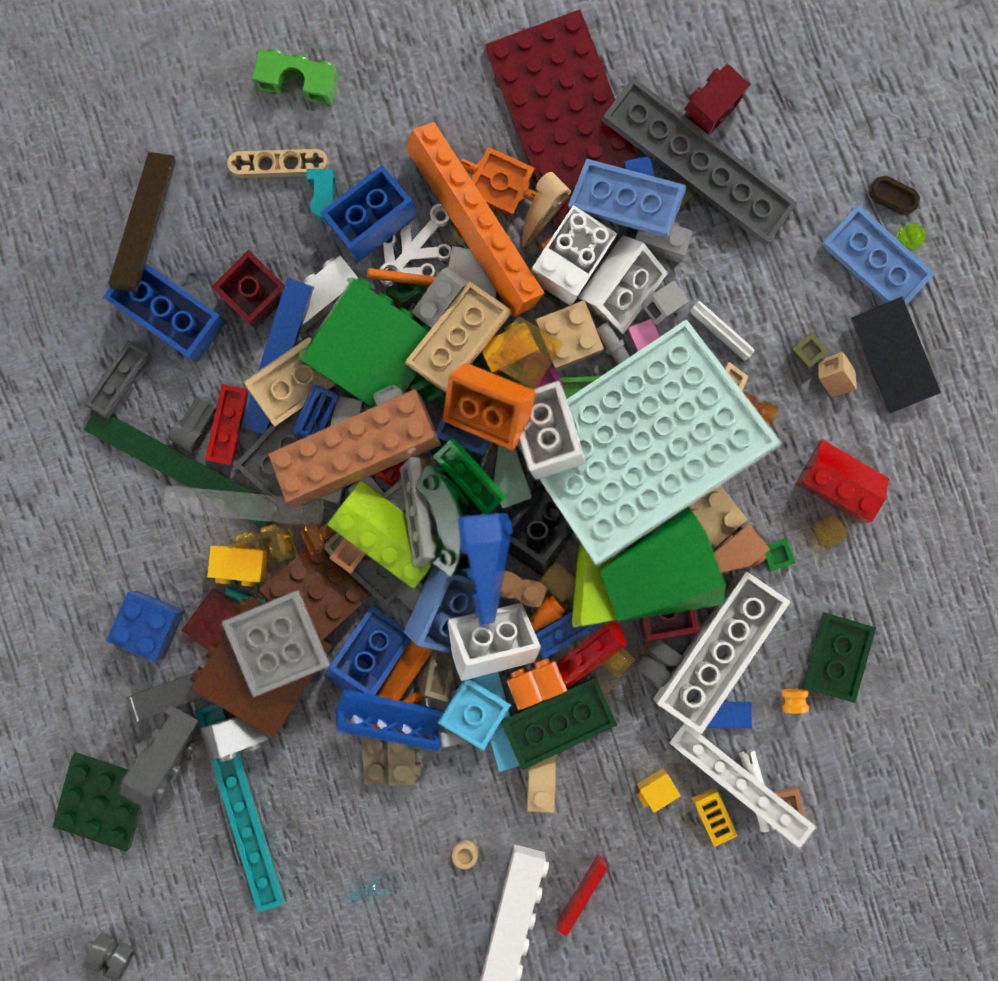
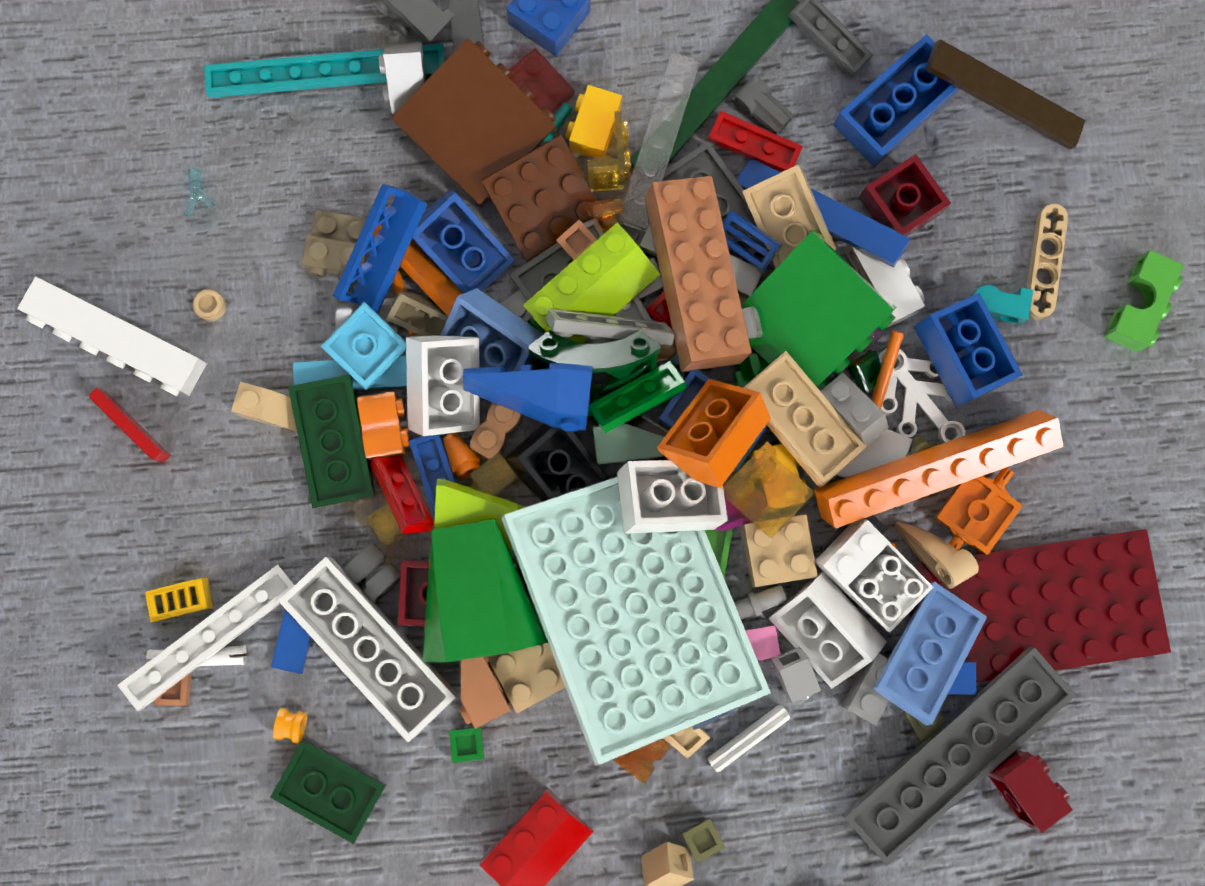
camera: 100 degrees right, 5 degrees down
light grey plate [222,590,330,697] -> none
yellow brick [637,768,681,813] -> none
clear yellow tile [811,513,849,549] -> none

